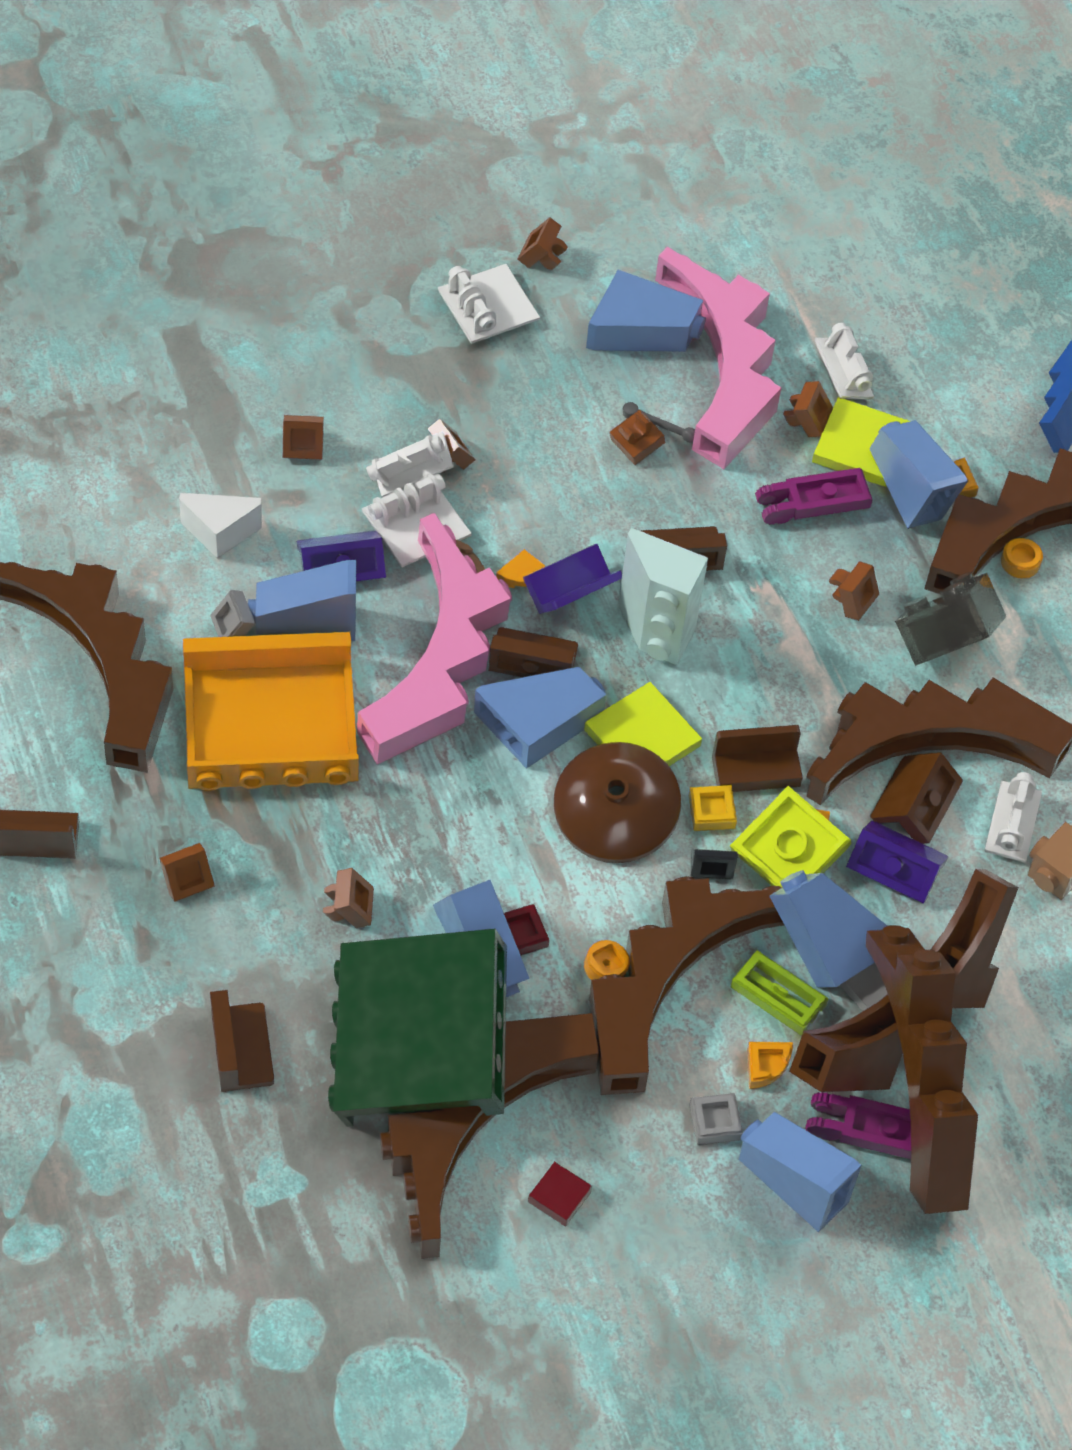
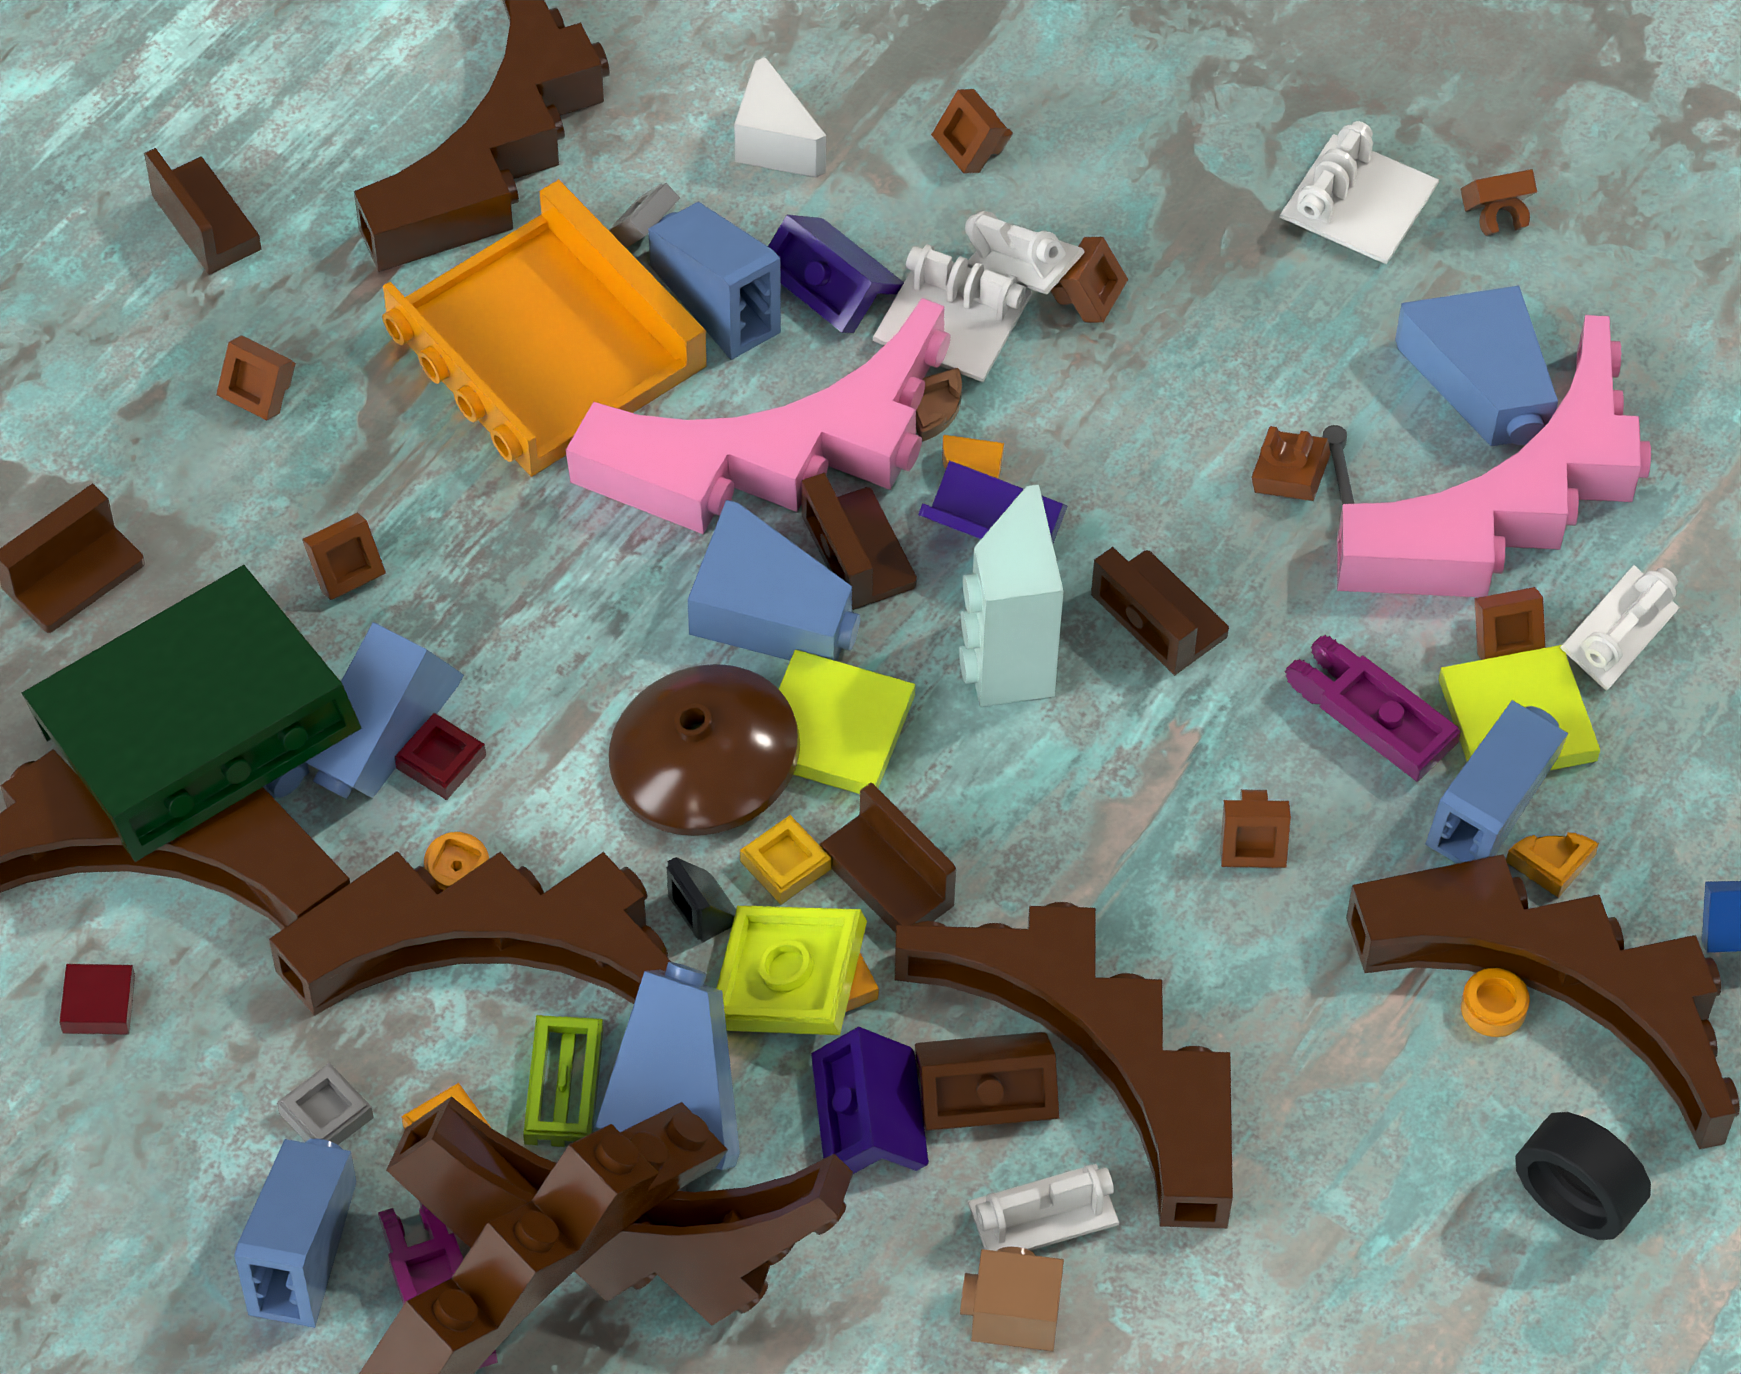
camera: 60 degrees right, 0 degrees up
clear smoke brick [895,572,1007,666] -> none

